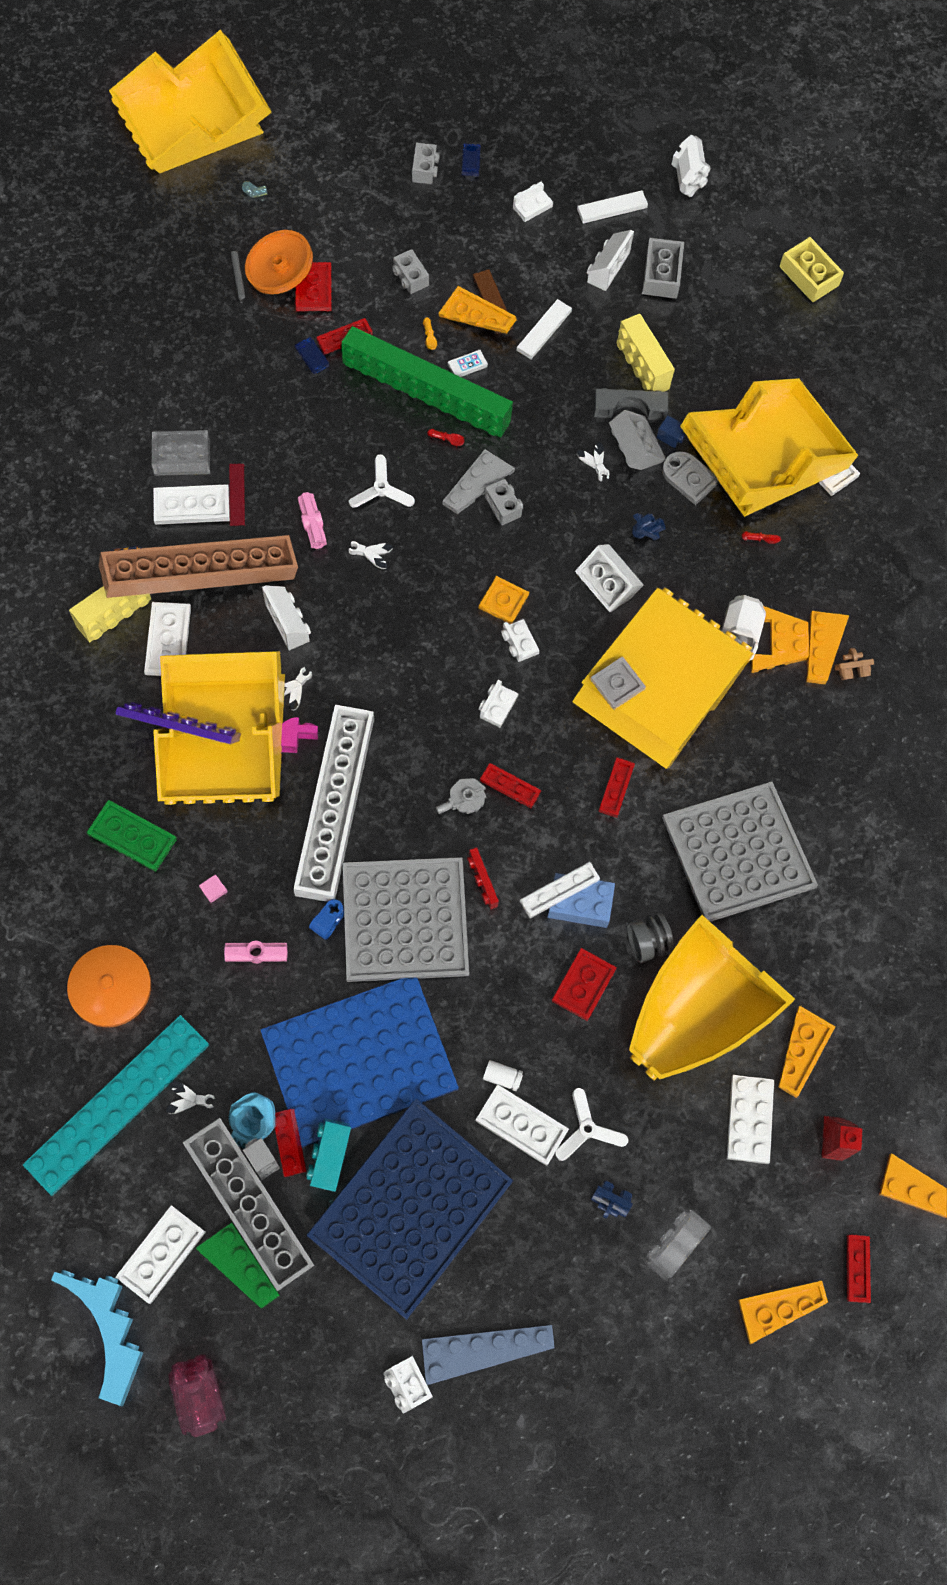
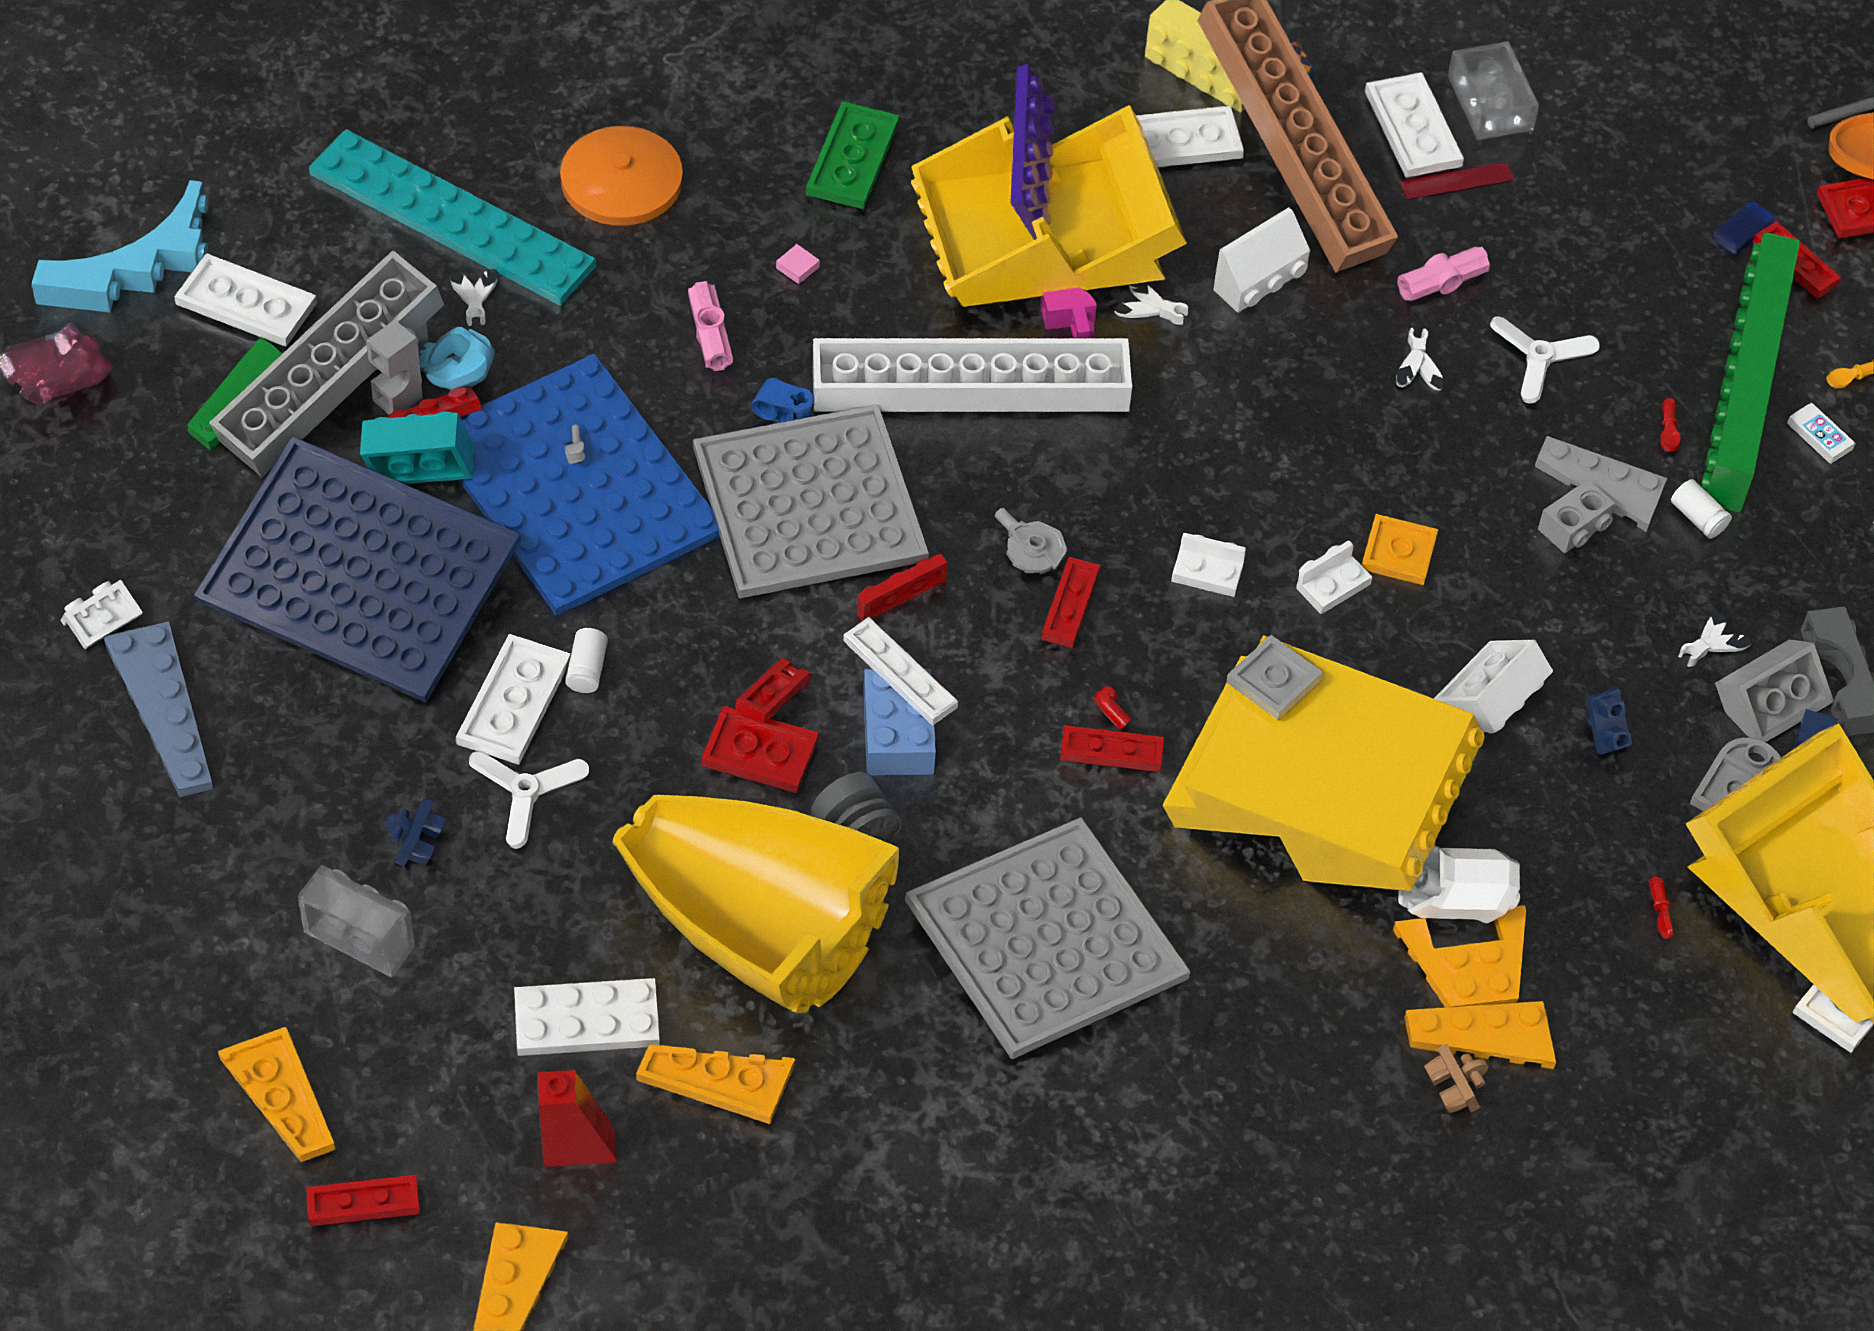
camera: 80 degrees right, 15 degrees down
none -> light grey hand [565,425,585,464]
none -> red plate [735,658,812,724]
none -> red arm [1094,686,1132,730]
none -> white piece [1671,479,1732,539]

